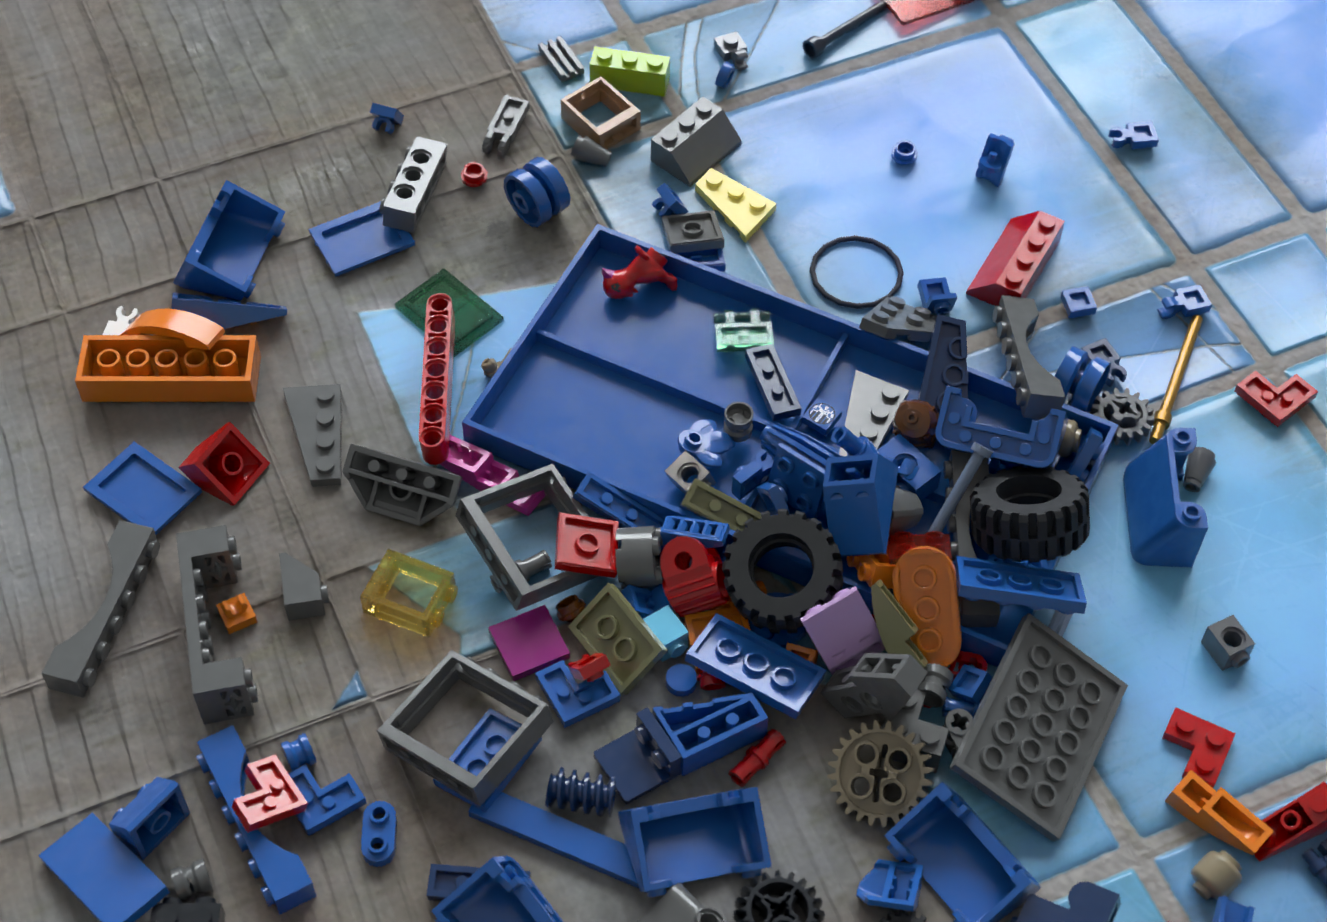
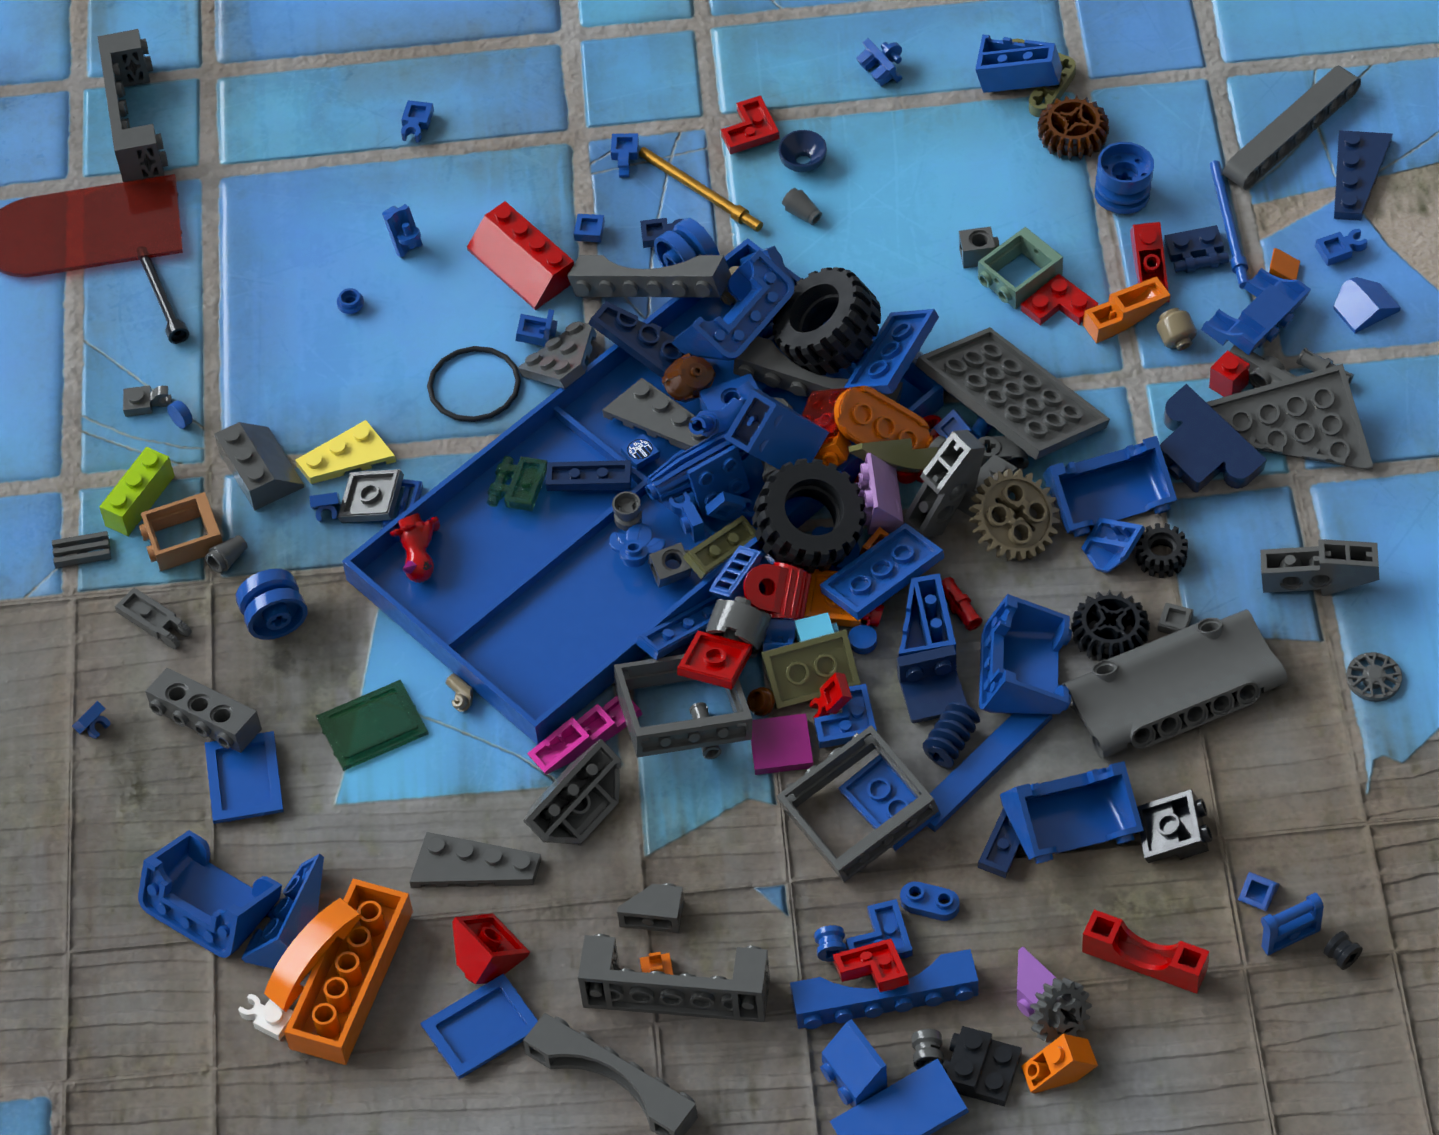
camera: 65 degrees left, 0 degrees up
clear yellow window [360,549,458,637] -> none
red beam [418,293,455,465] -> none
red plate [461,162,488,187] -> none
sand blue bar [920,442,993,547] -> none
dark grey gear [1090,387,1155,446] -> none
blue windscreen [1123,428,1208,568] -> none
none -> dark blue piece [779,130,827,172]
none -> sand green window [978,227,1063,309]

